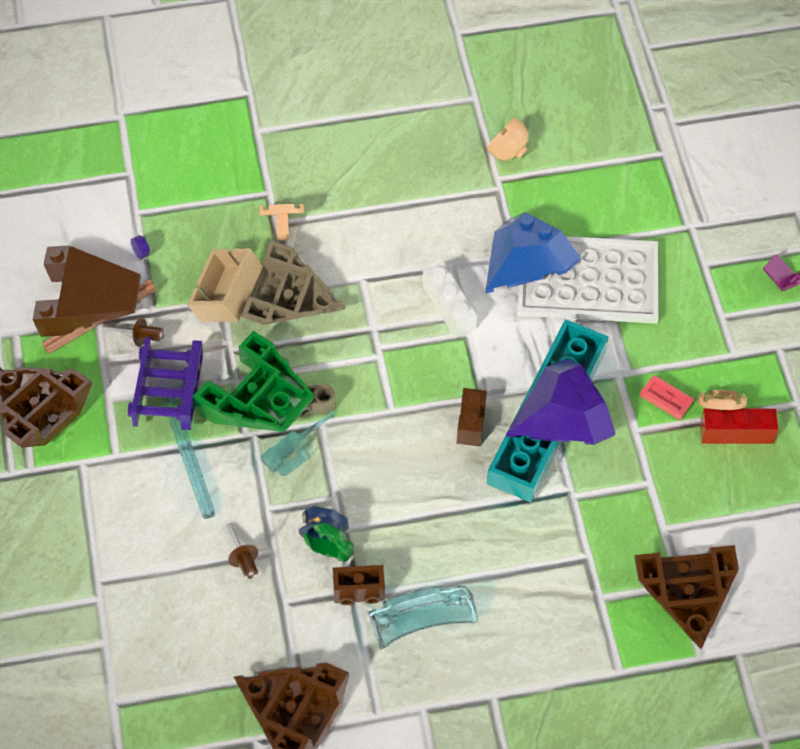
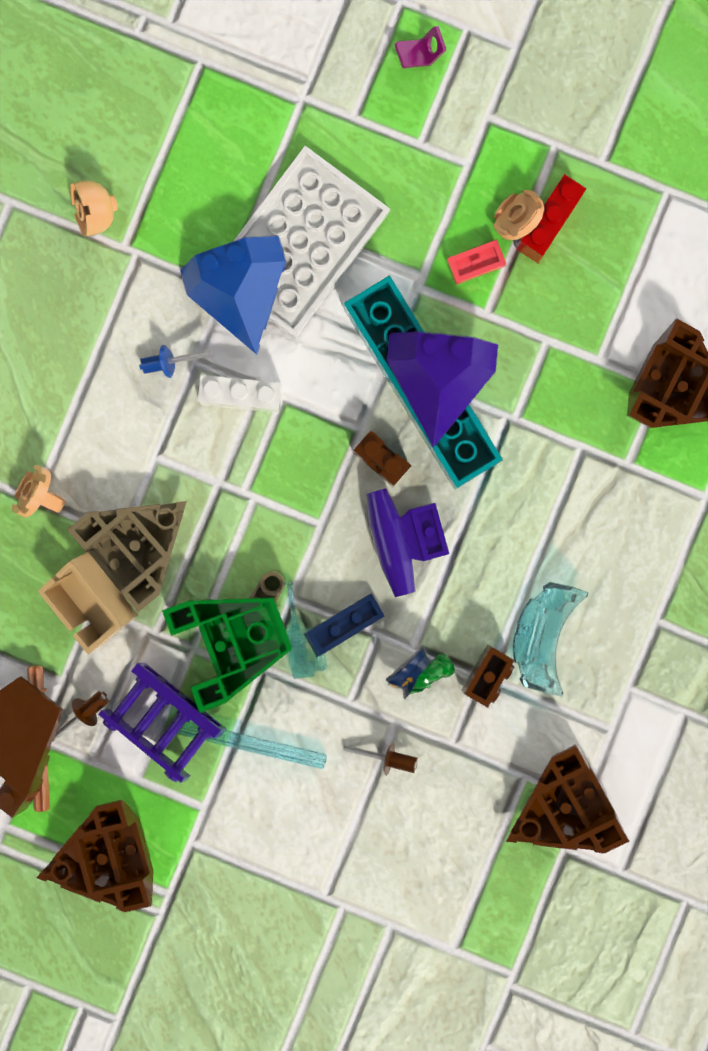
camera: 60 degrees left, 30 degrees up
none -> blue piece [139,345,212,378]
none -> dark blue hinge [304,593,385,657]
none -> dark purple plate [366,488,450,597]

